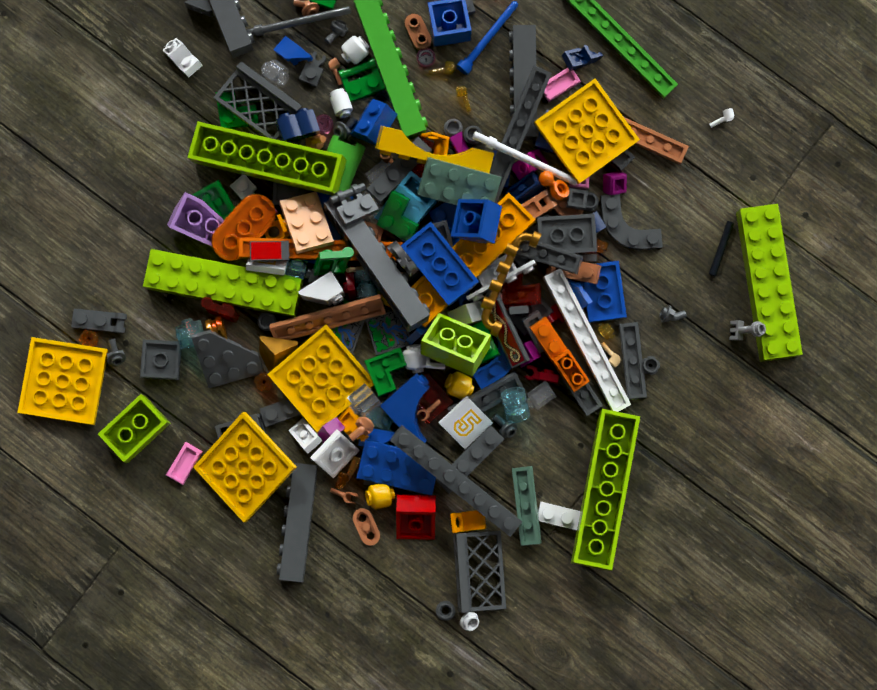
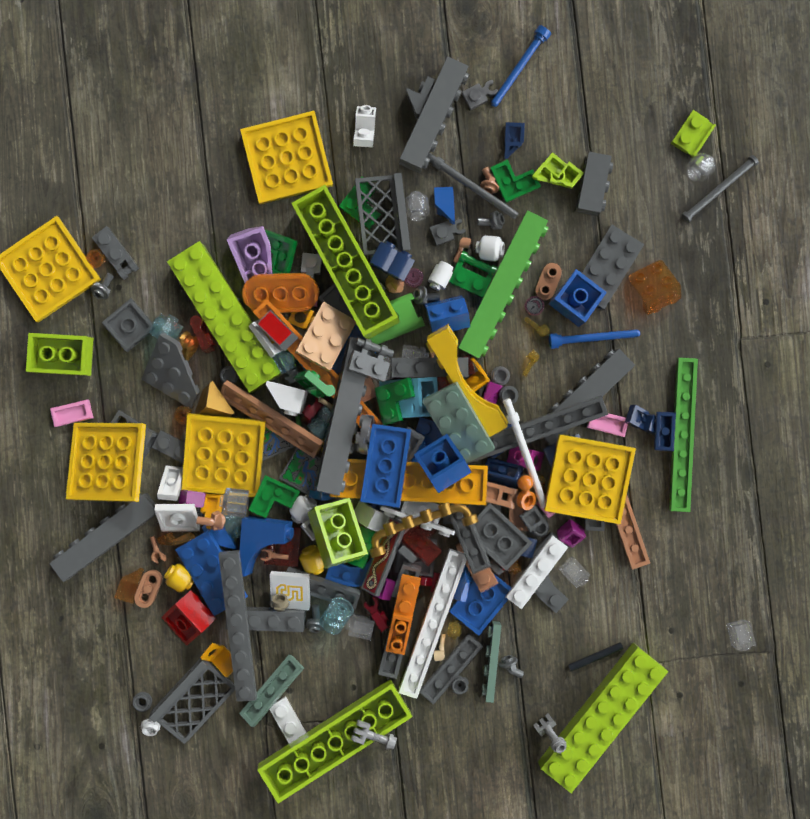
camera: 50 degrees right, 5 degrees up
white hand [709,108,734,128] -> none
none -> clear orange slope [114,568,144,604]
none -> yellow plate [240,111,333,205]
none -> dark tan plate [270,593,289,611]
none -> light grey hinge [351,720,397,750]
none -> sand green plate [482,621,501,703]
none -> white plate [505,535,568,609]
none -> clear brick [558,556,590,588]
none -> dark blue slope [654,412,676,451]
none -> clear brick [726,619,756,651]

